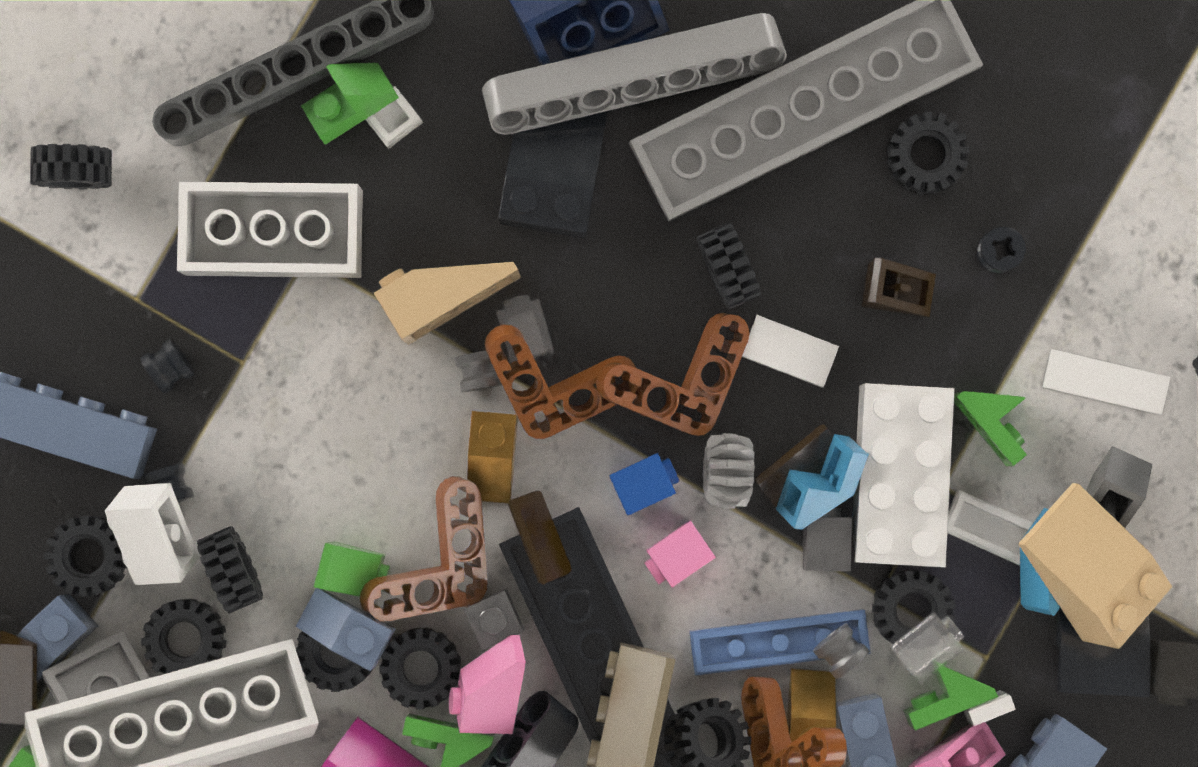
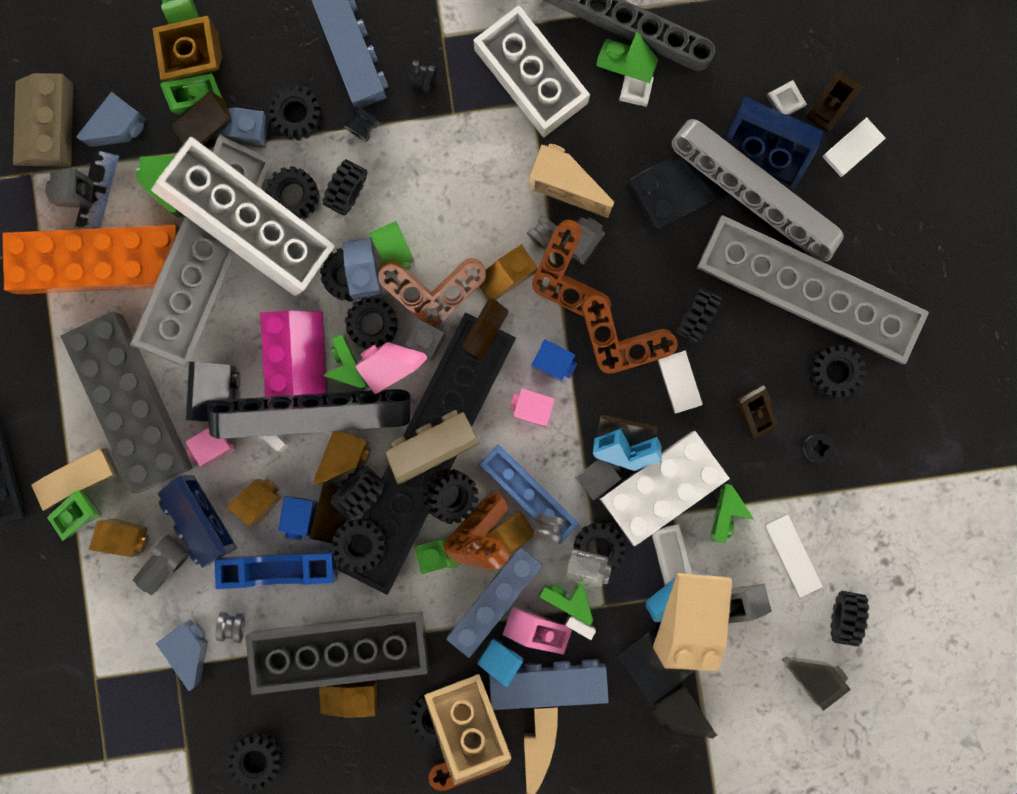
camera: 55 degrees right, 0 degrees up
white brick [105,483,199,585] -> none
light grey gear [702,433,755,509] -> none

